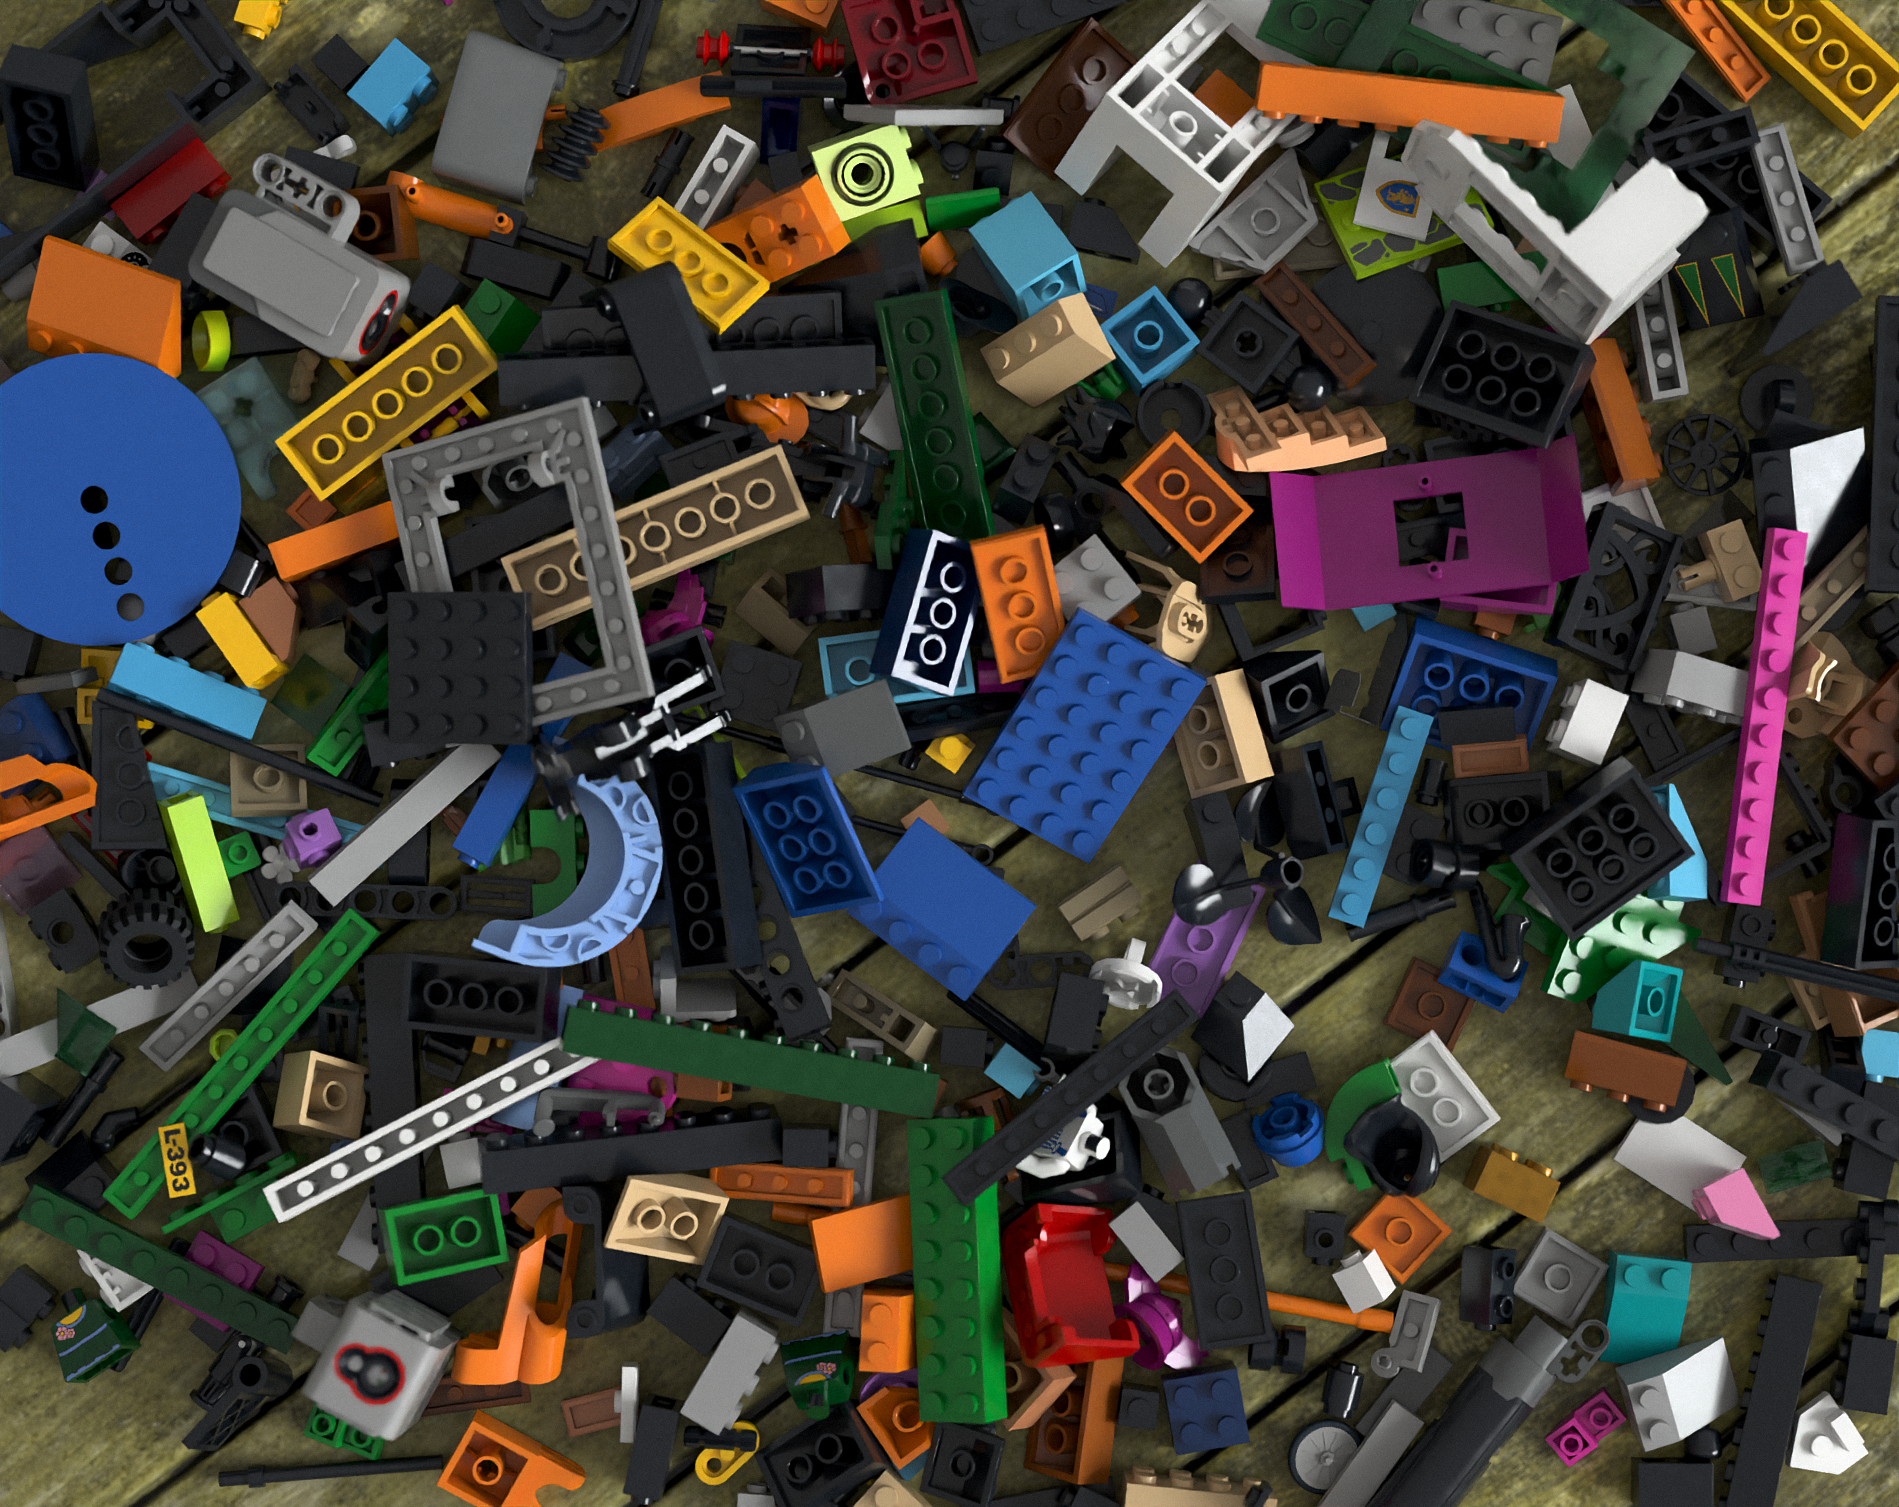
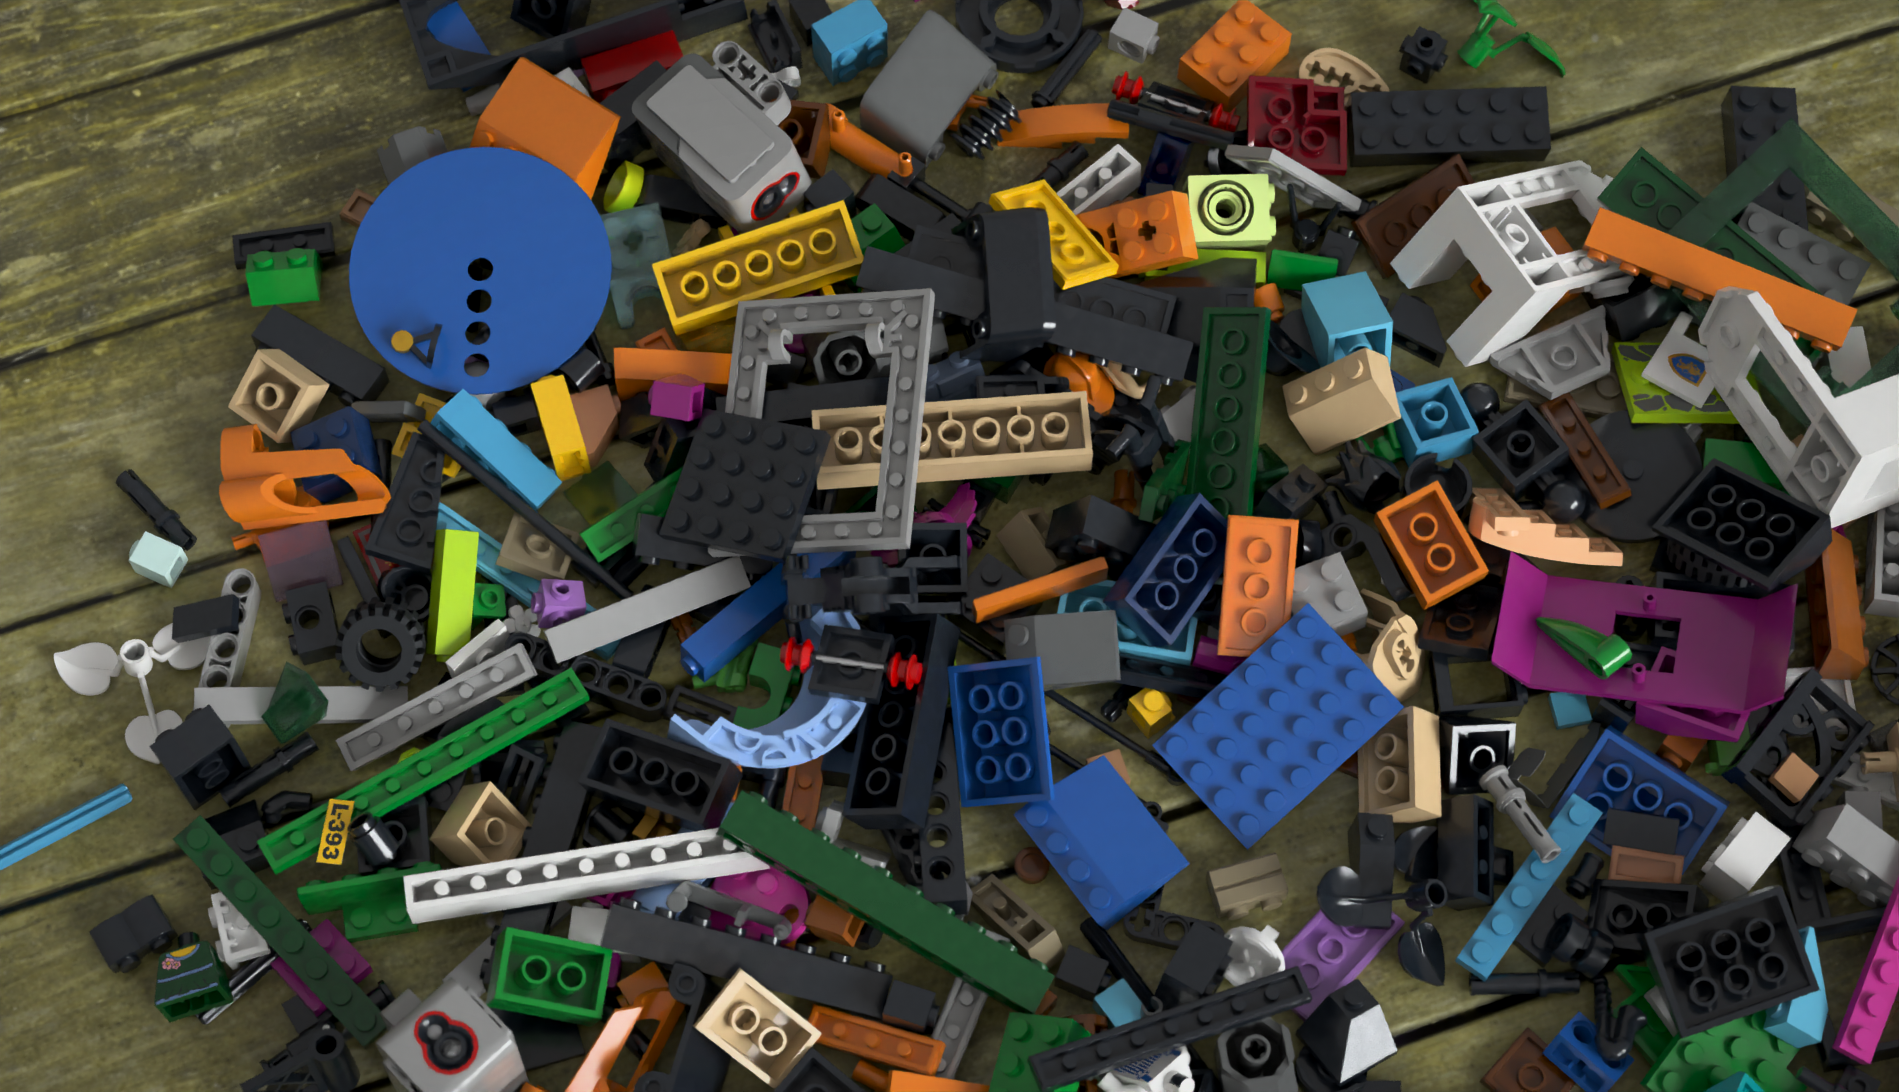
camera: 20 degrees right, 20 degrees down
none -> piece [391,323,443,369]
none -> white plate [445,619,510,678]
none -> magenta slope [648,374,705,421]
none -> black plate [780,625,922,705]
none -> orange tile [972,556,1108,624]
none -> reddish brown tile [1014,847,1050,884]
none -> light grey pin [1479,765,1561,863]
none -> green piece [1536,617,1632,680]
none -> medium nougat tile [1768,752,1819,804]

